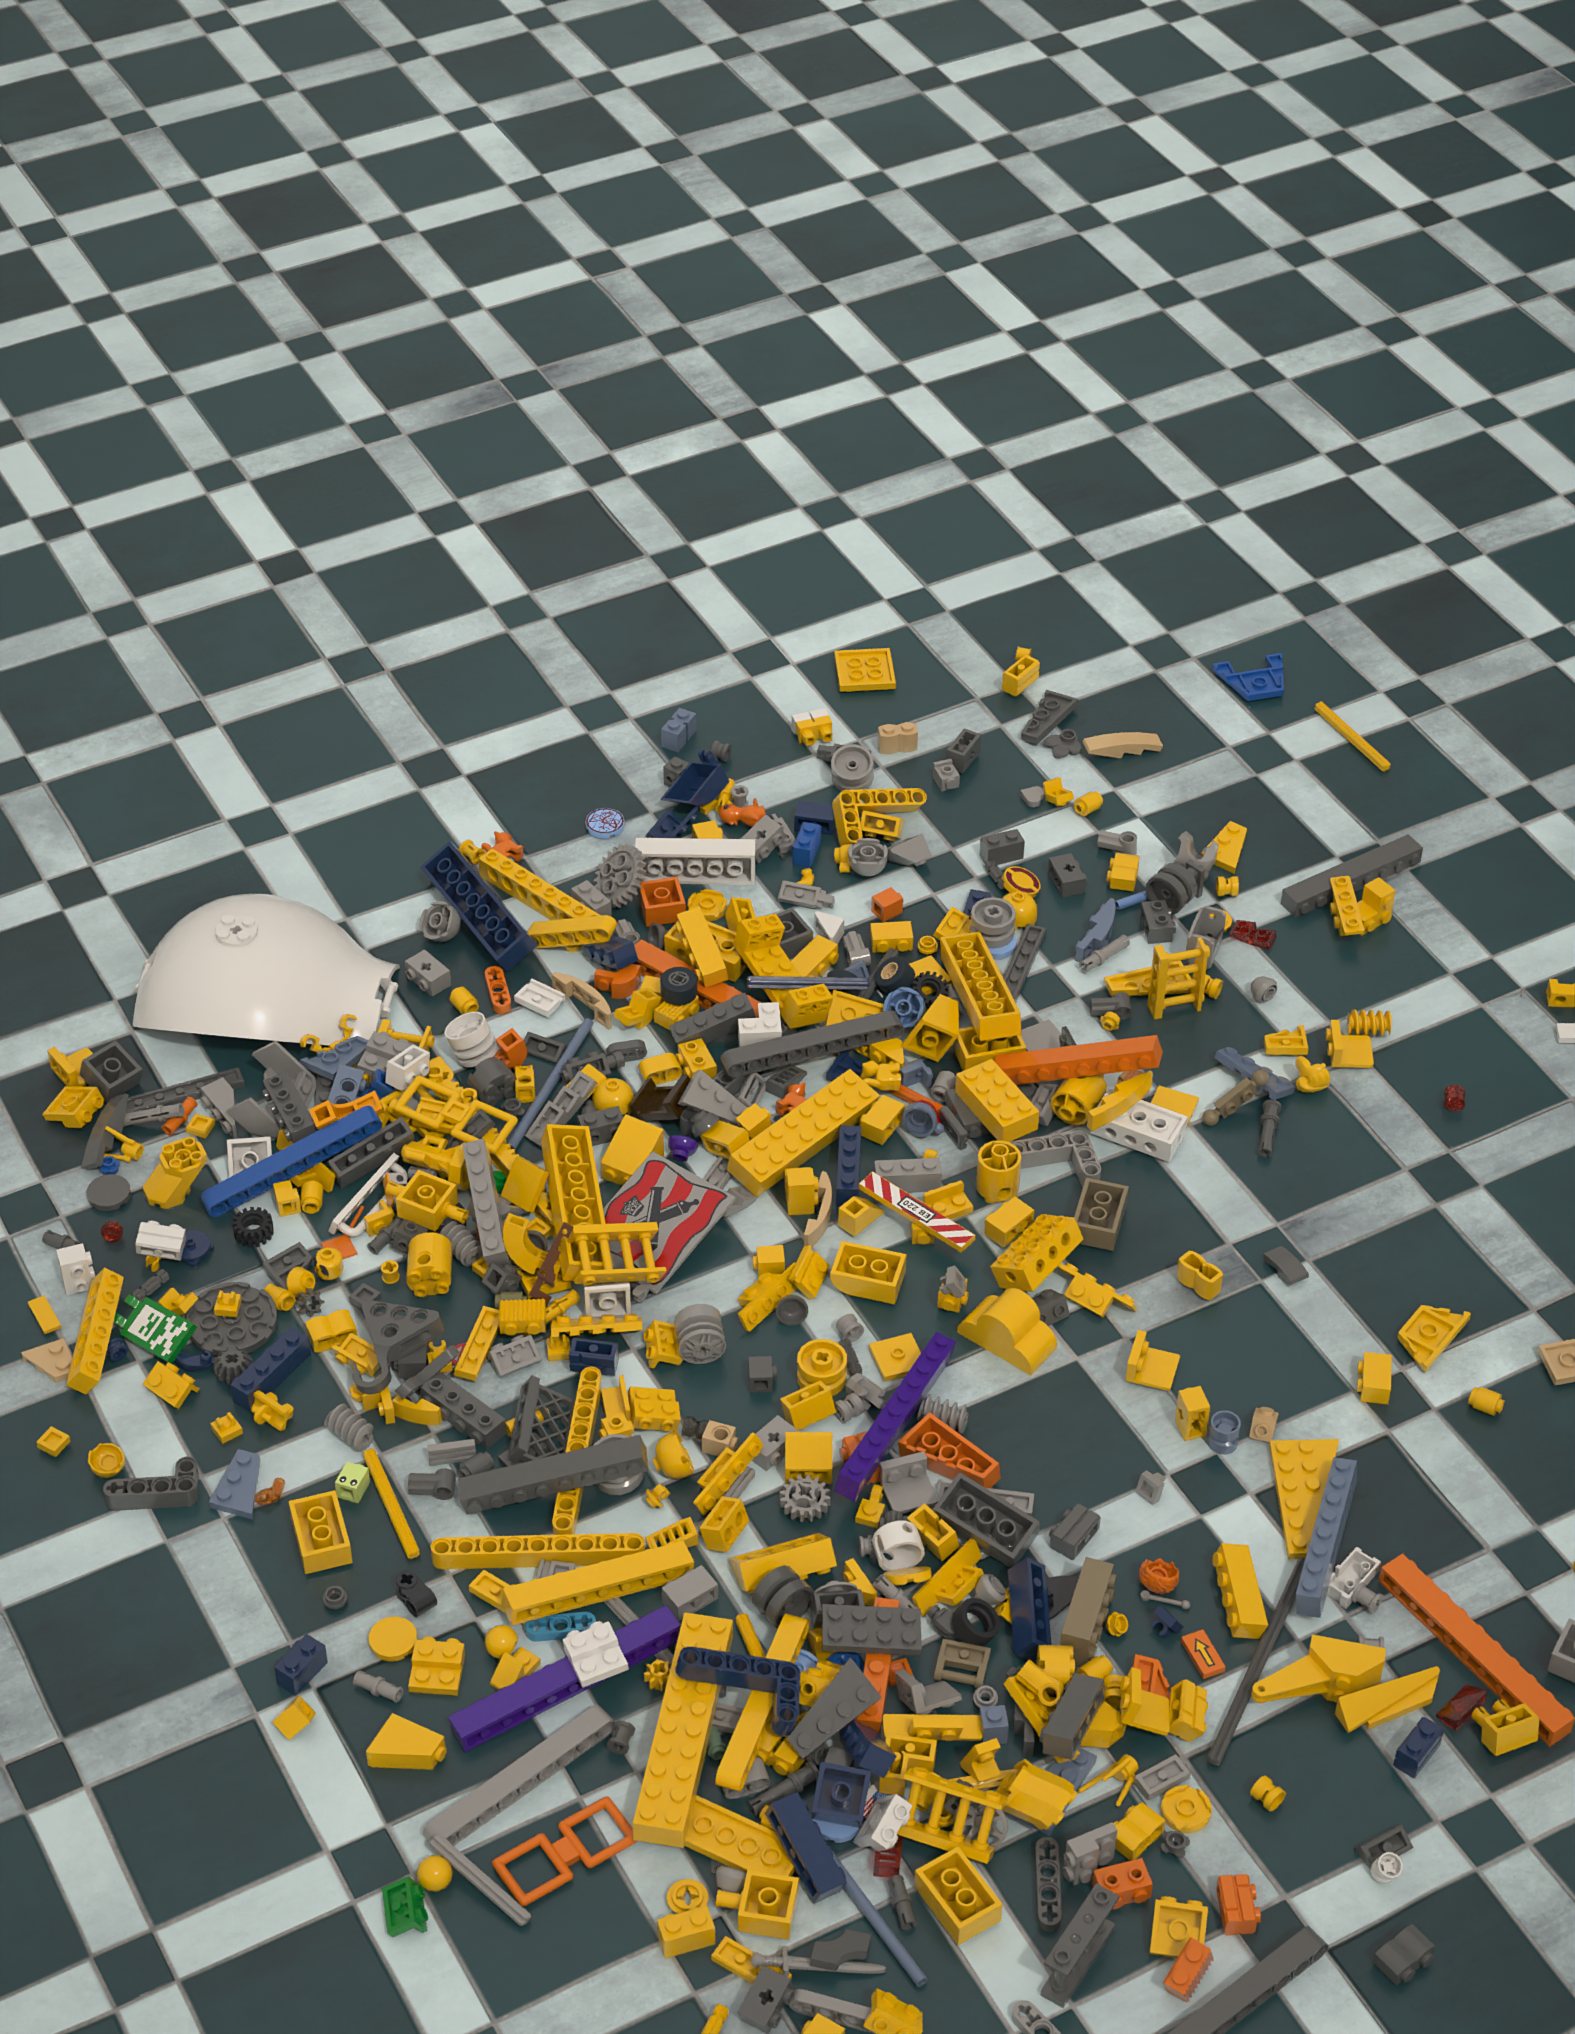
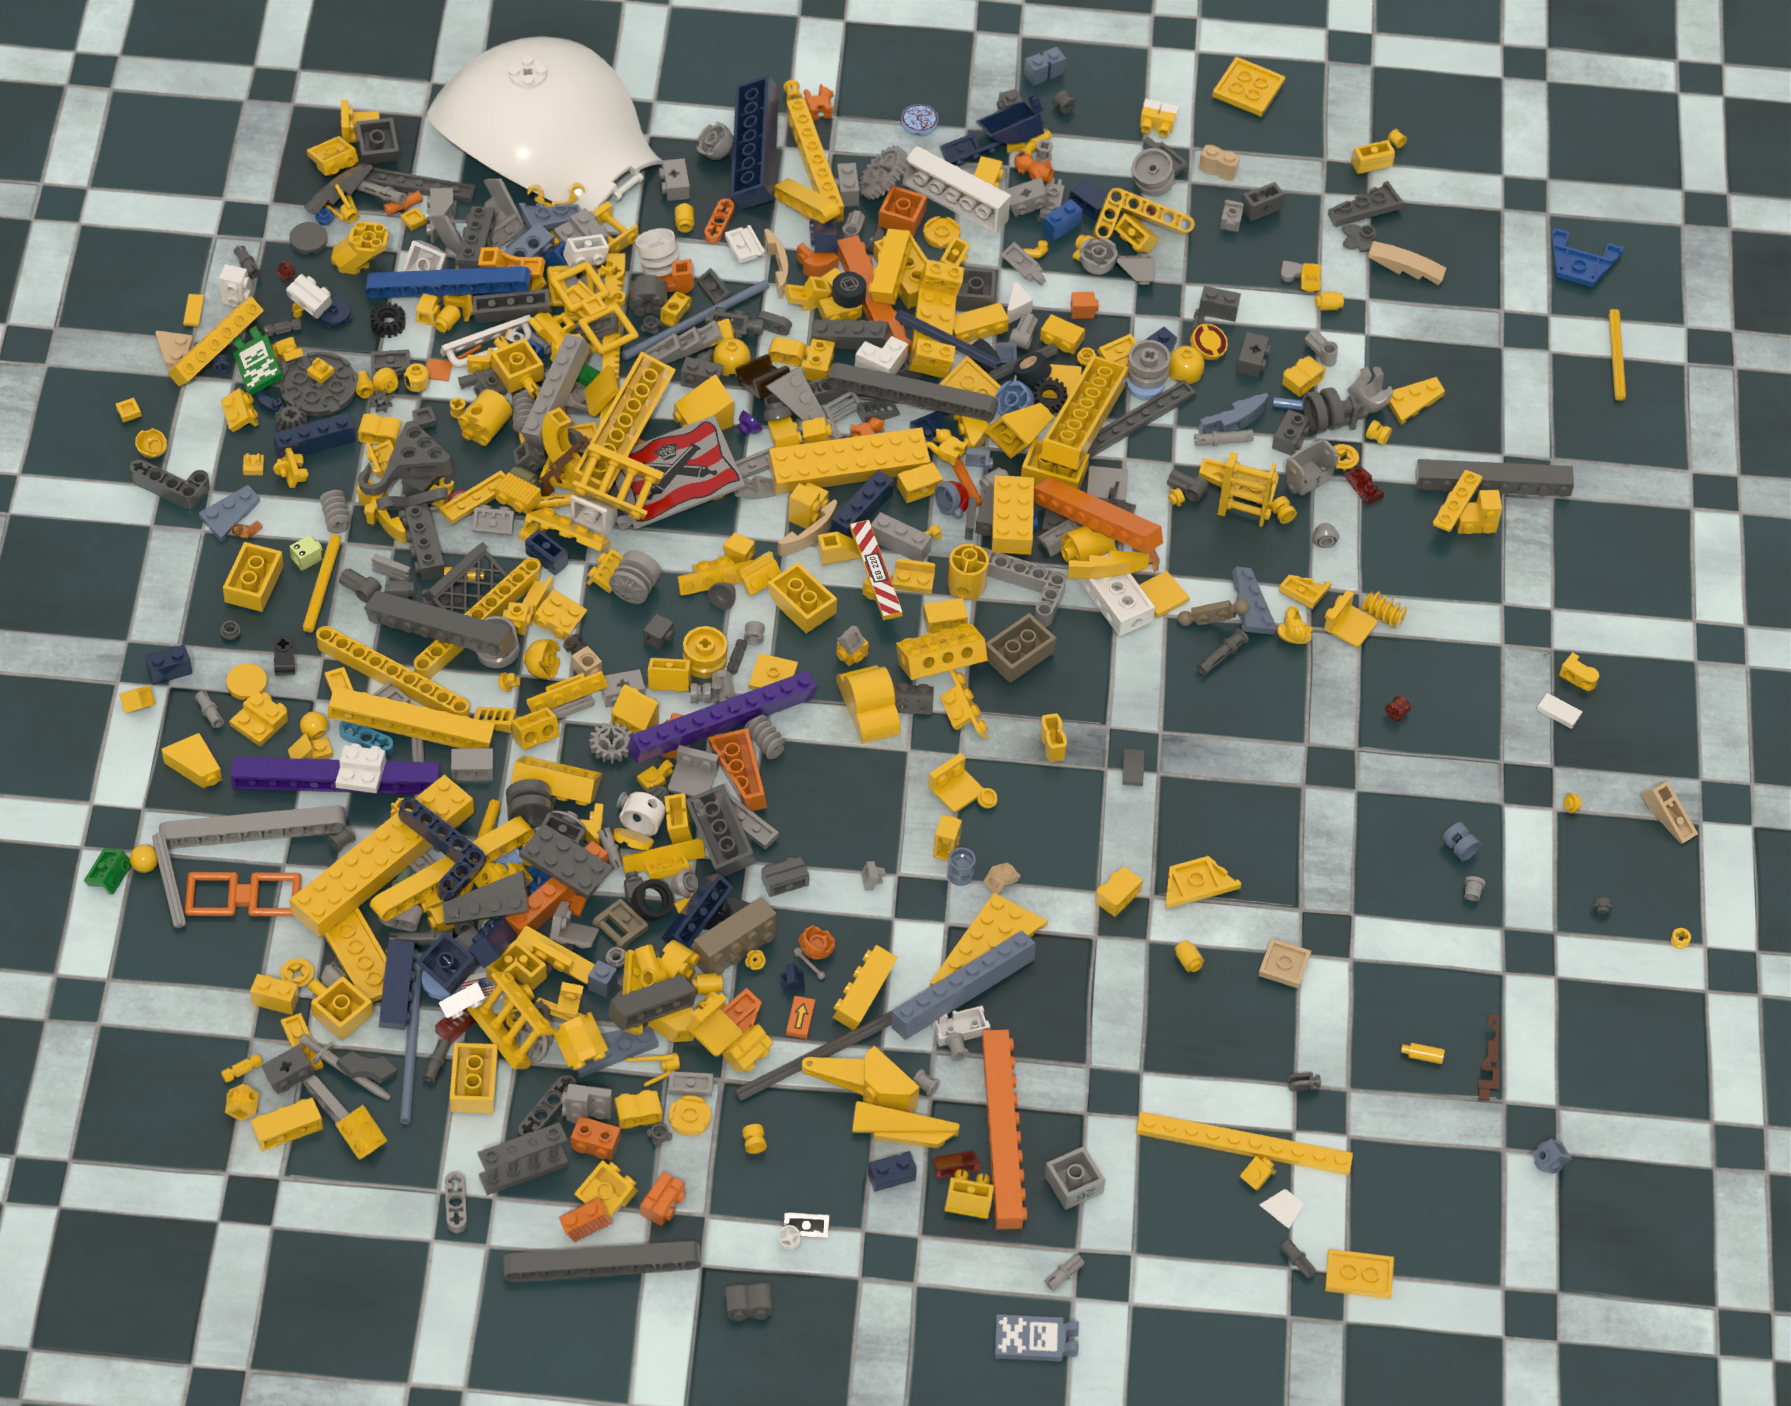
camera: 30 degrees right, 10 degrees up
none -> yellow plate [977,788,997,809]

